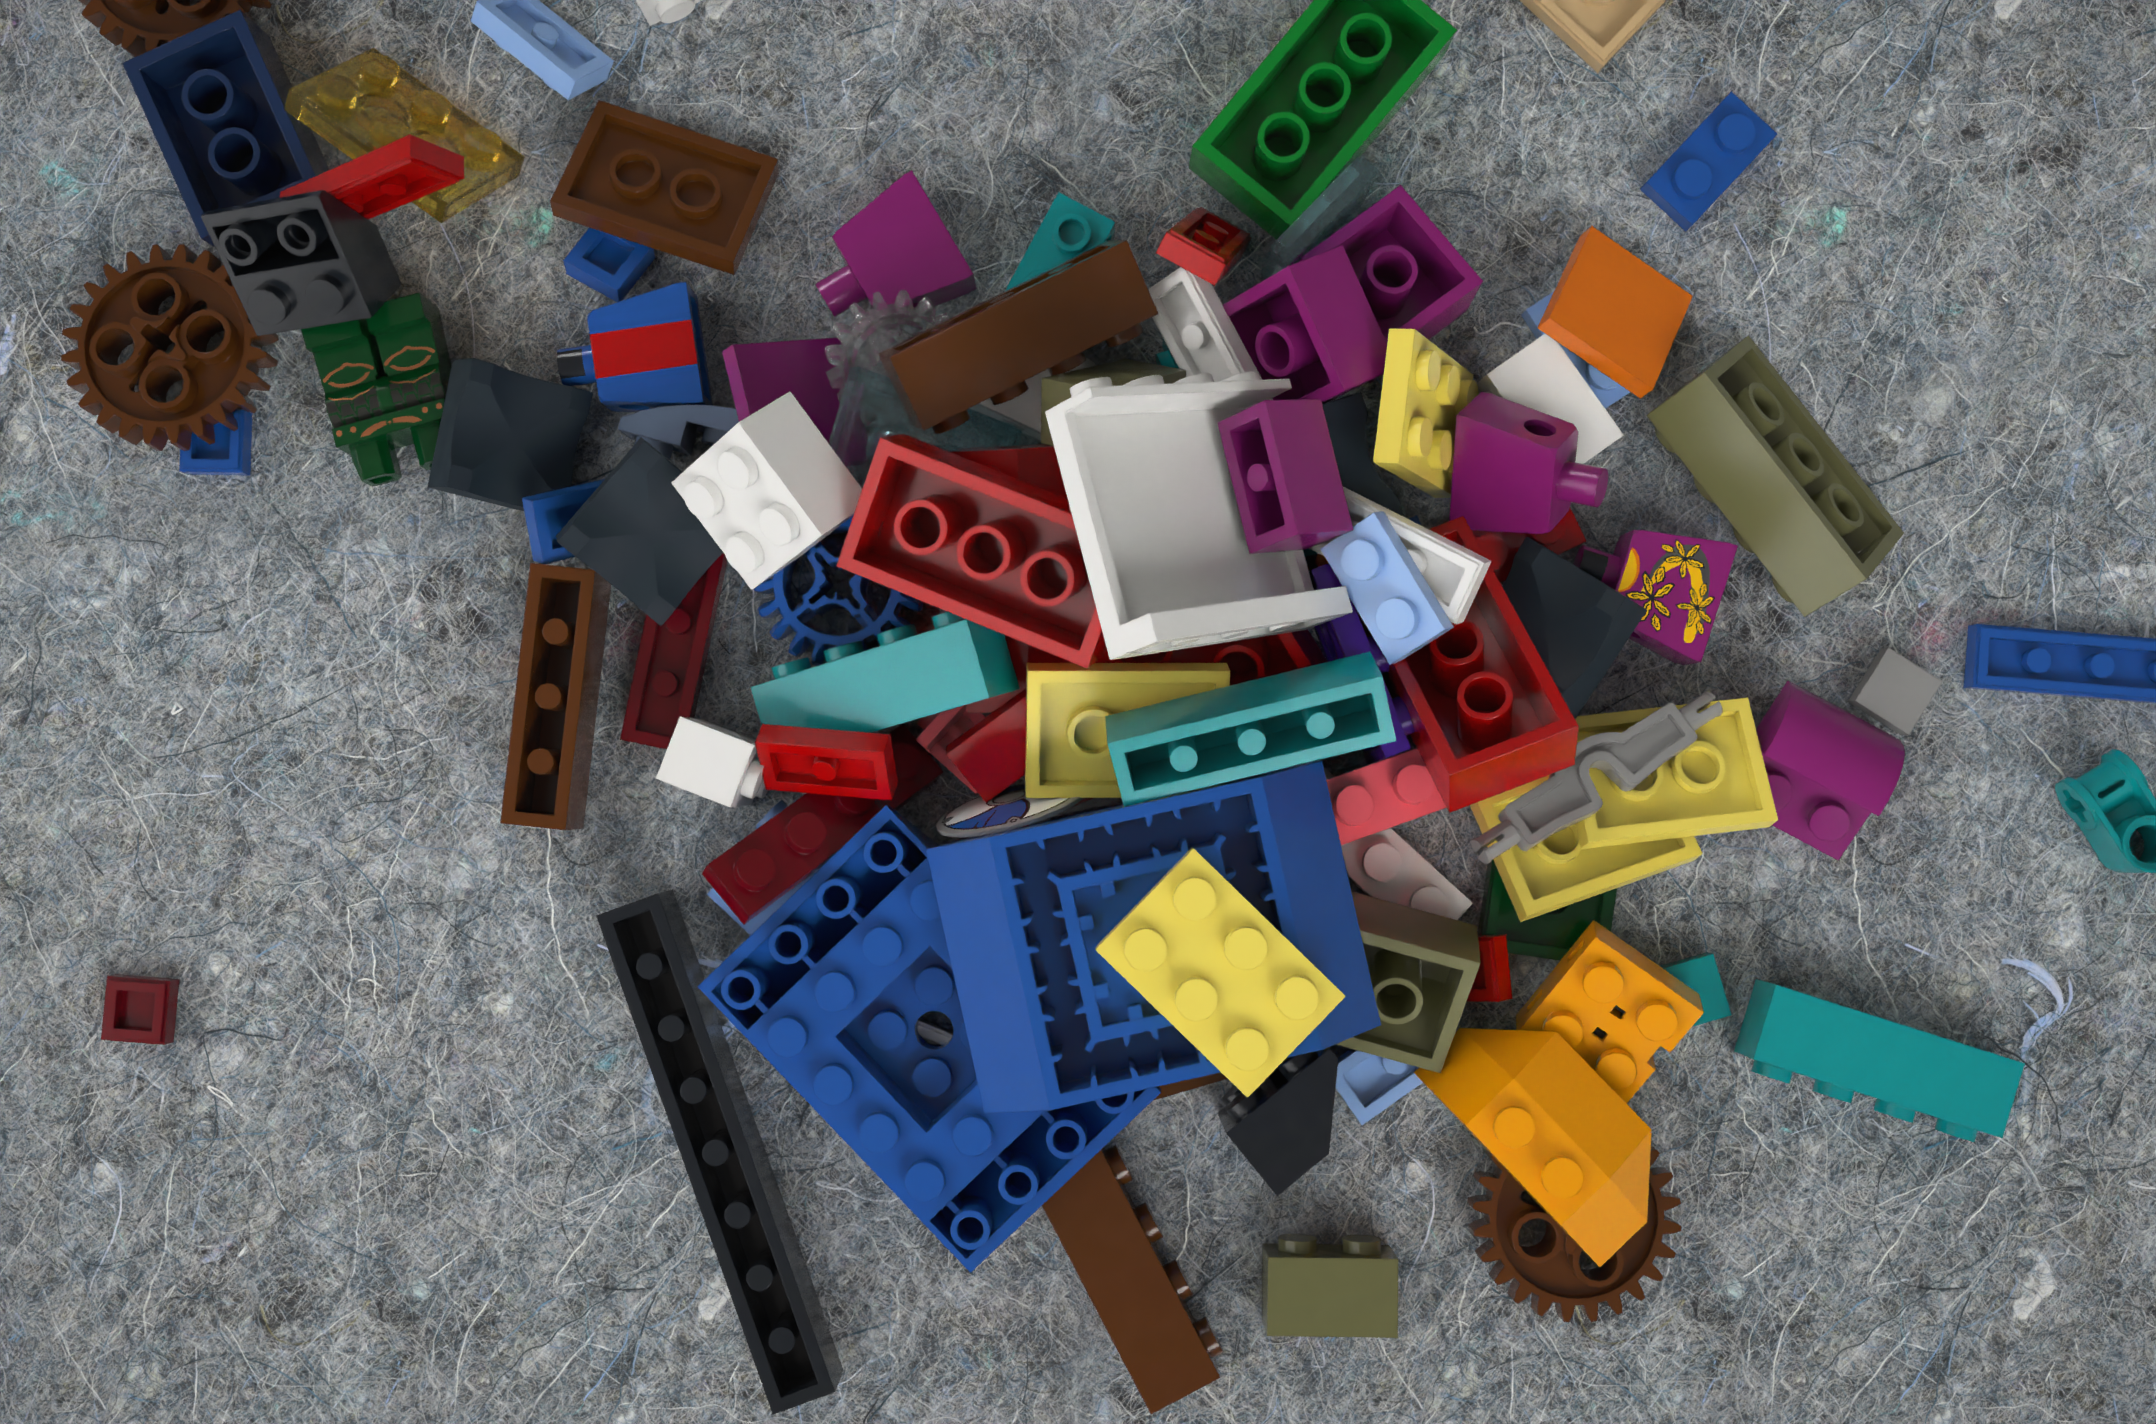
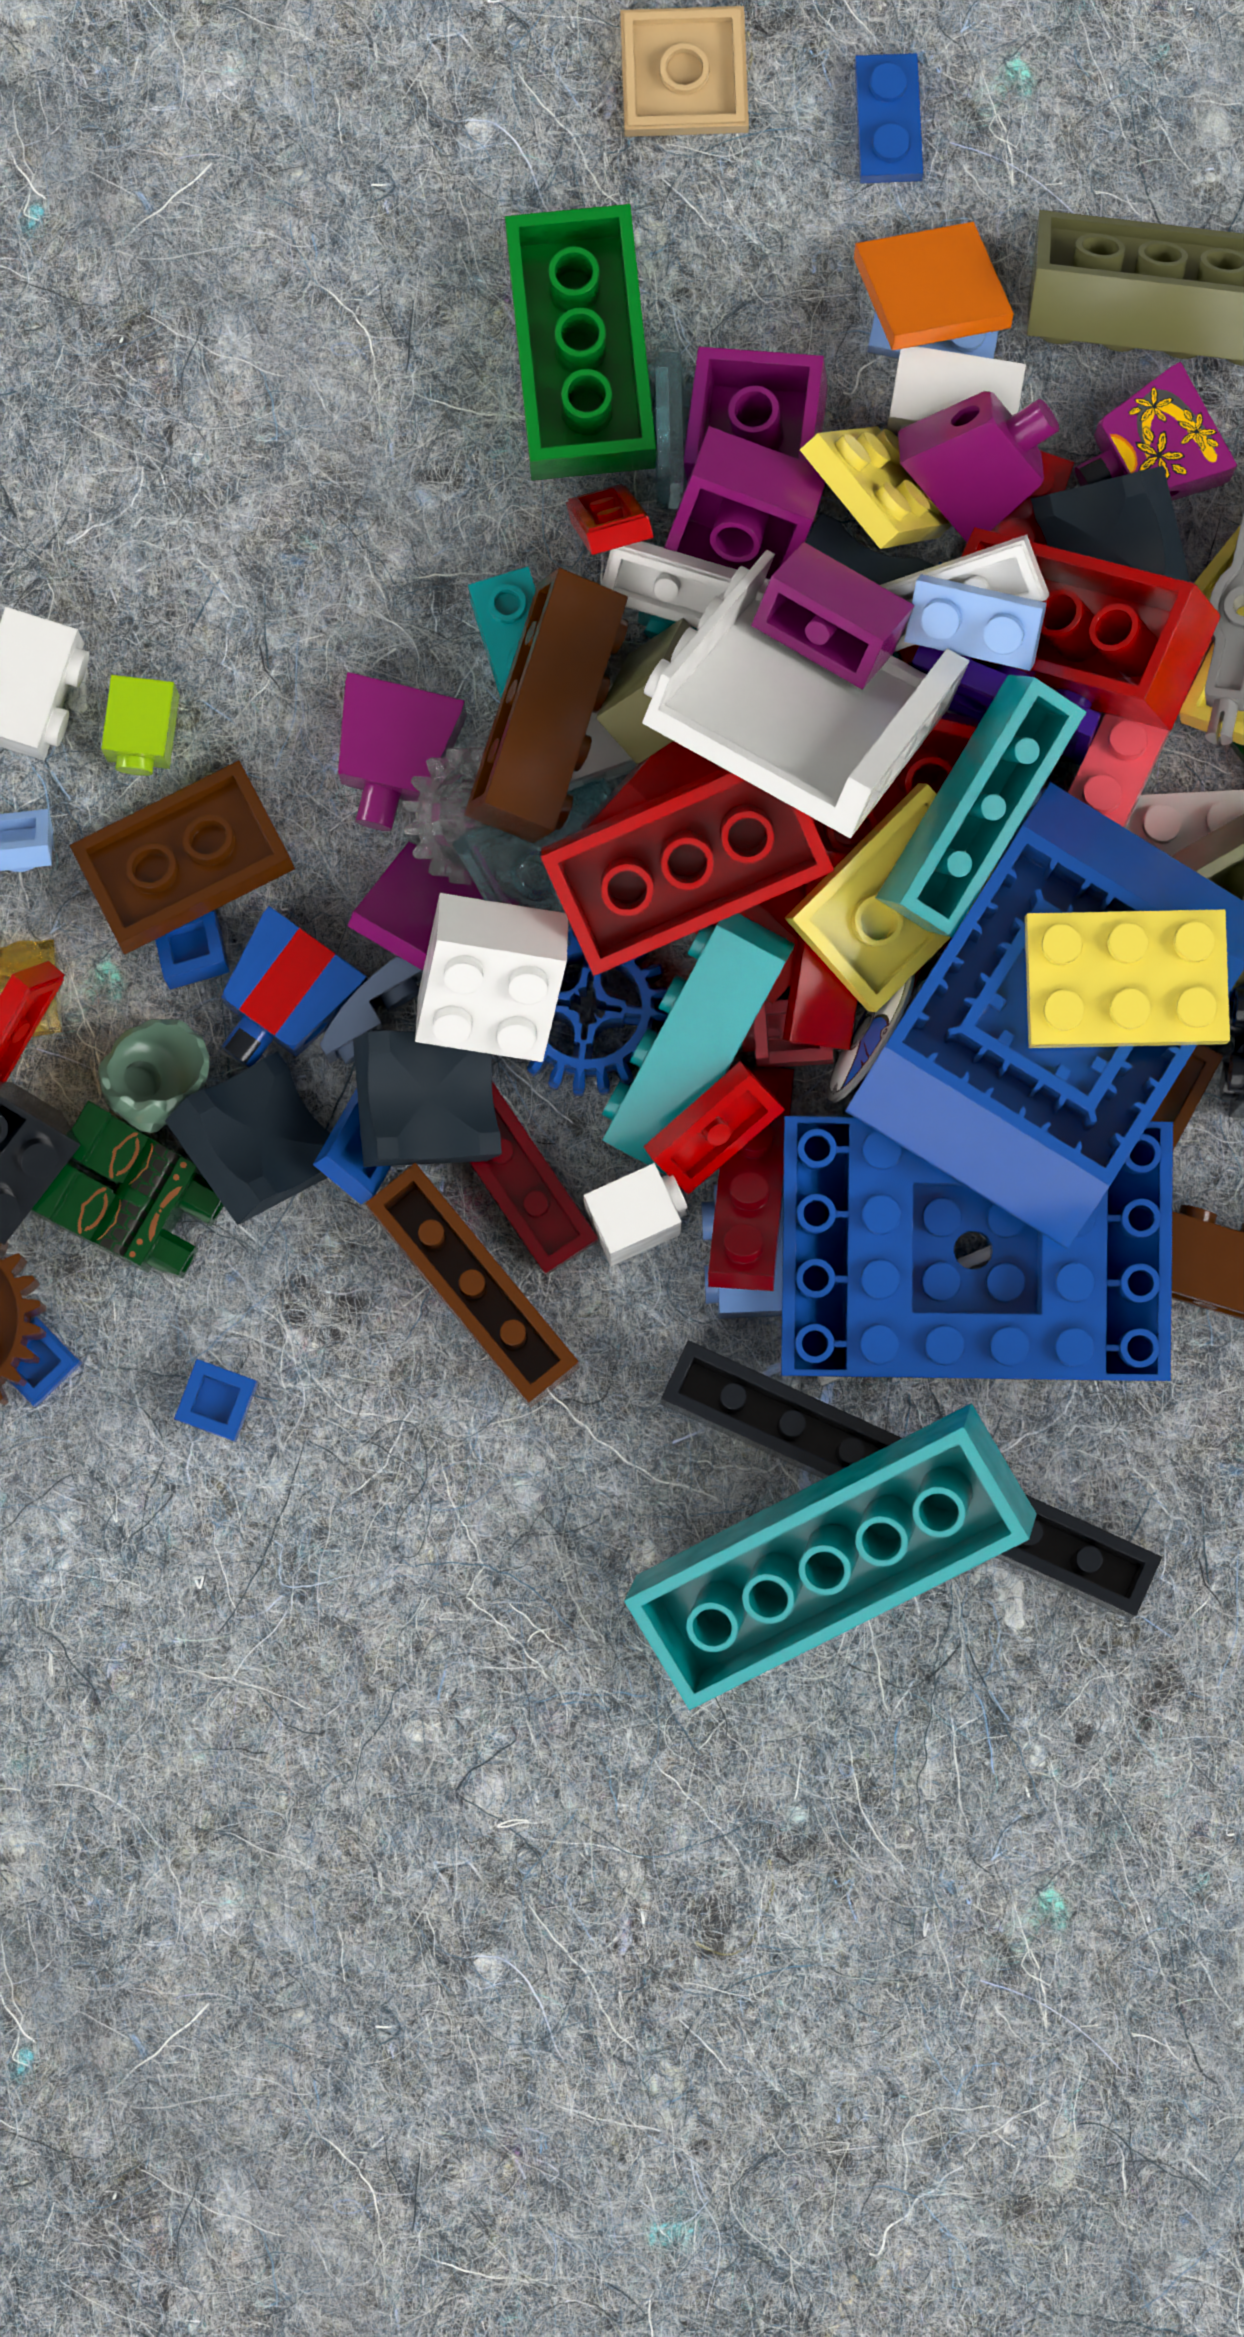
camera: 45 degrees left, 5 degrees down
dark red tile [101,974,180,1045] -> none
none -> sand green hair [98,1019,209,1133]
none -> lime brick [101,675,180,776]
none -> blue plate [174,1359,258,1442]
none -> teal brick [624,1403,1036,1710]

